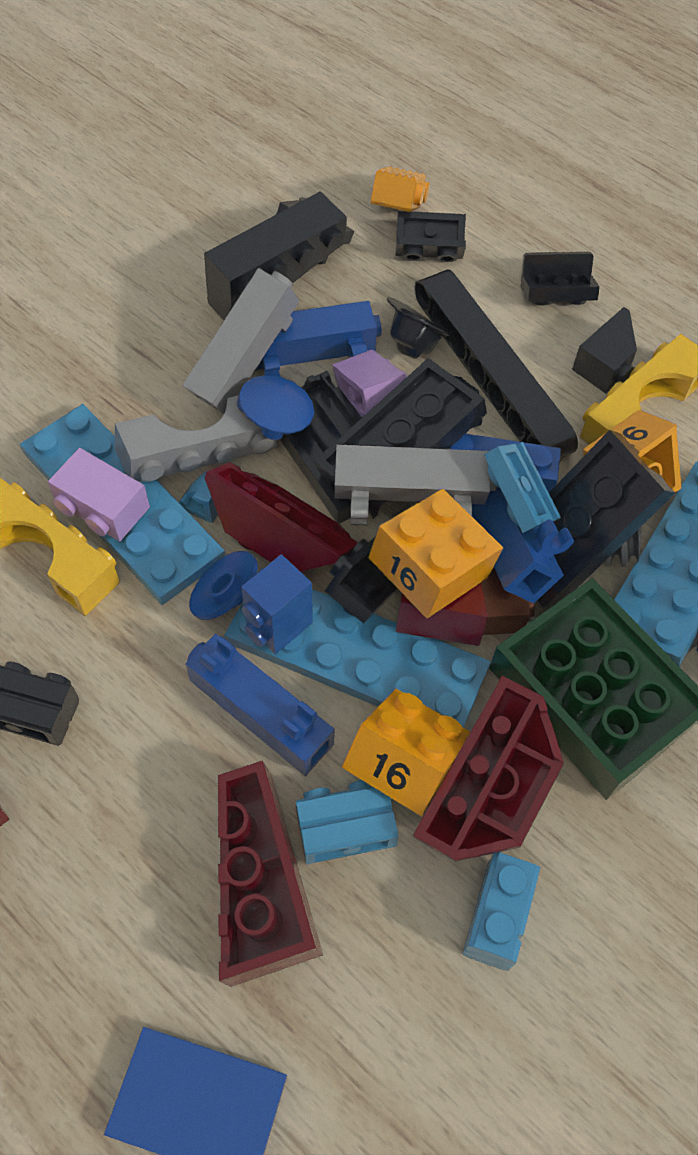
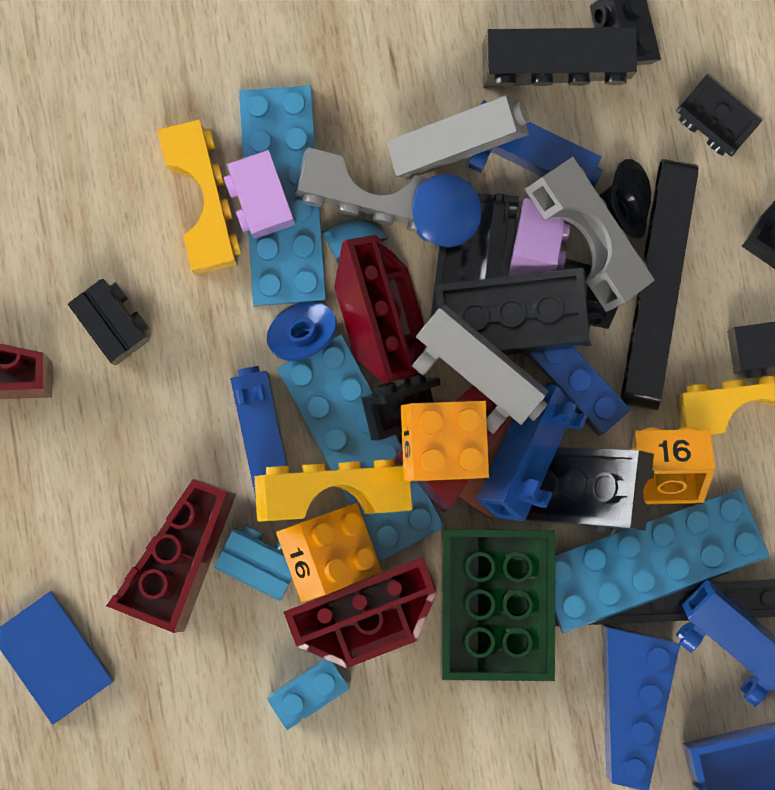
camera: 40 degrees right, 25 degrees up
blue brick [241,554,313,655] -> none
light orange brick [371,166,430,212] -> none
dark azure plate [484,442,561,533] -> none
none -> yellow arch [254,459,412,522]
none -> light grey arch [525,157,655,312]

